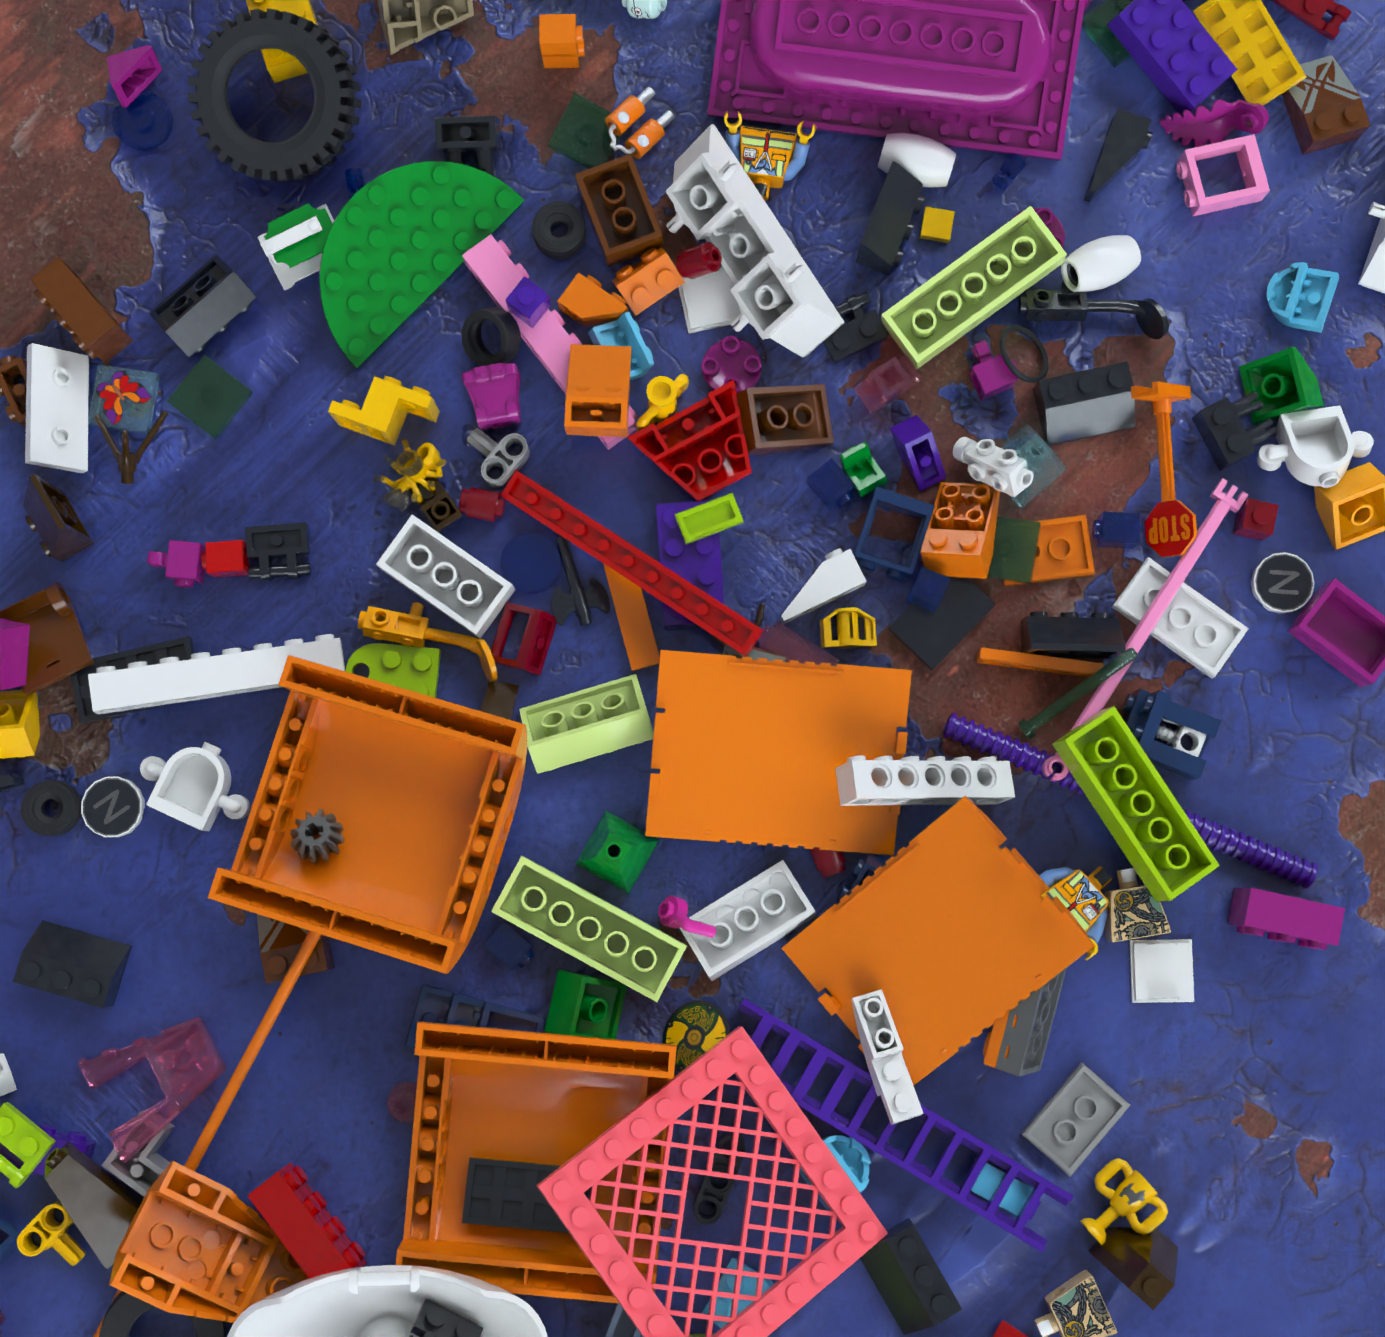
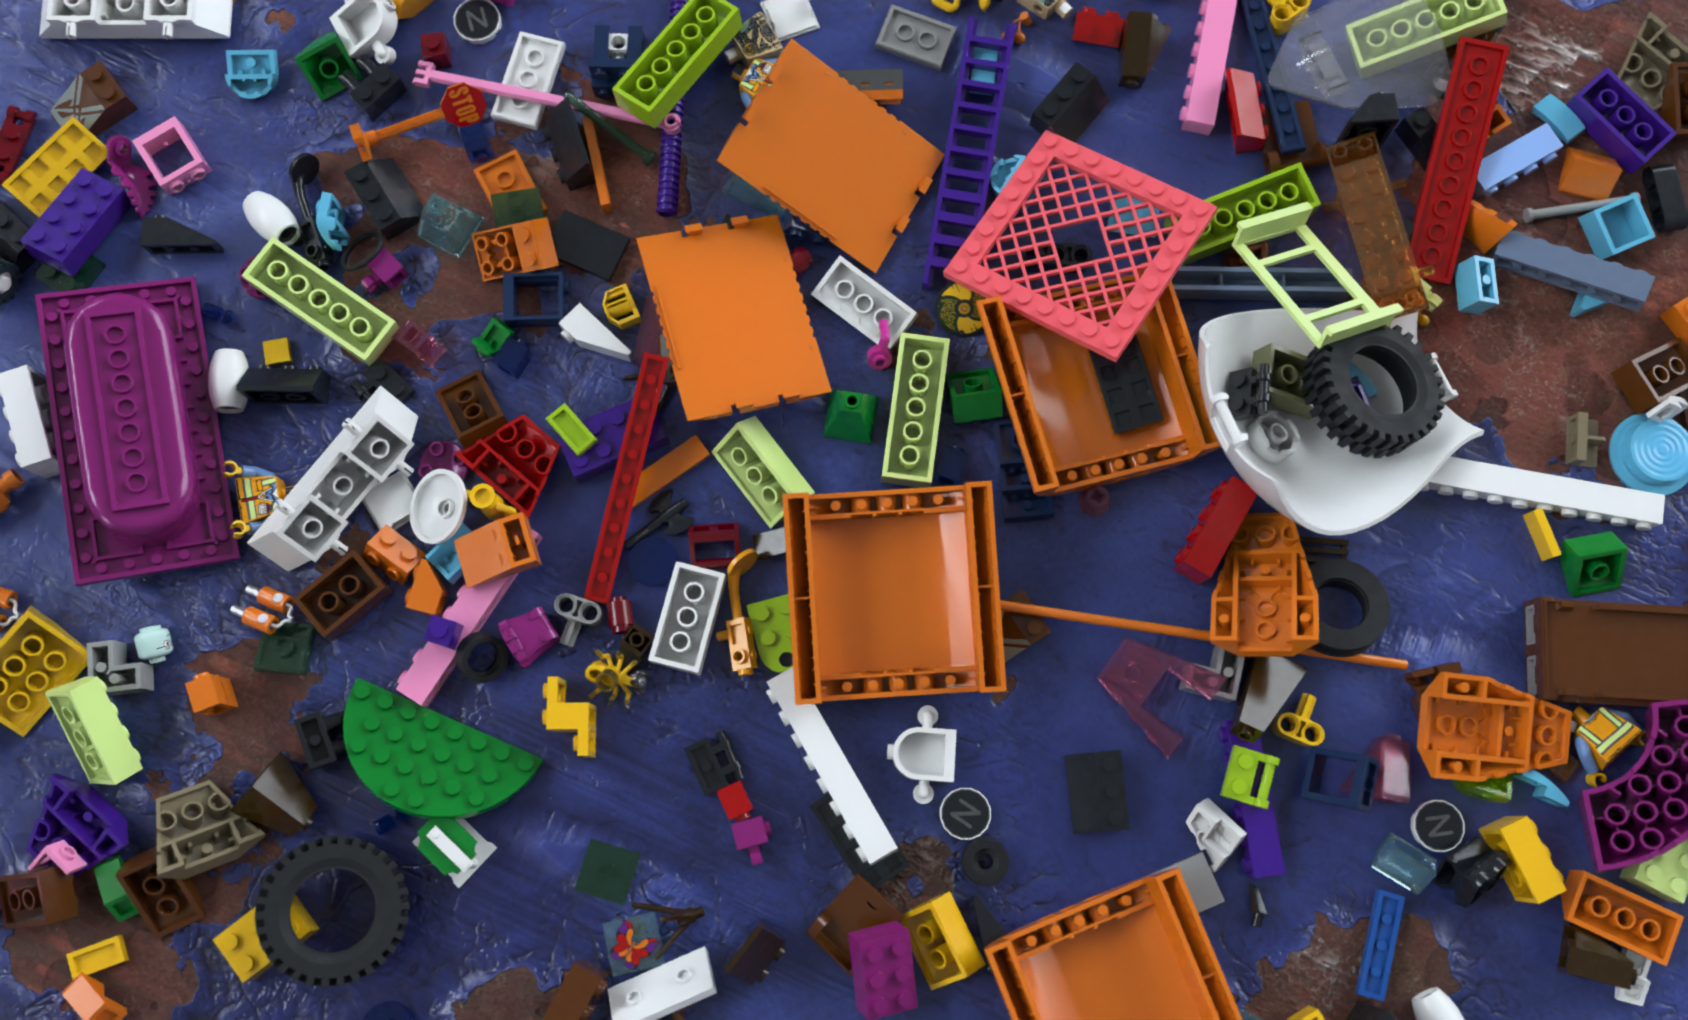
camera: 115 degrees left, 5 degrees down
black slope [149,255,256,357] -> none
dark grey gear [290,809,345,864] -> none
black tyre [532,201,587,260] -> none
dark red brick [676,242,722,279] -> none
white brick [835,756,1015,806] -> none
white slope [851,989,923,1125] -> none
dark purple slope [890,415,947,491] -> none
clear blue brick [906,567,950,612] -> none
white brick [953,437,1034,497] -> none
none -> dark brown slope [230,752,317,837]
none -> medium azure slope [316,192,351,251]
none -> white dish [409,469,467,544]
none -> orange piece [1002,11,1032,44]

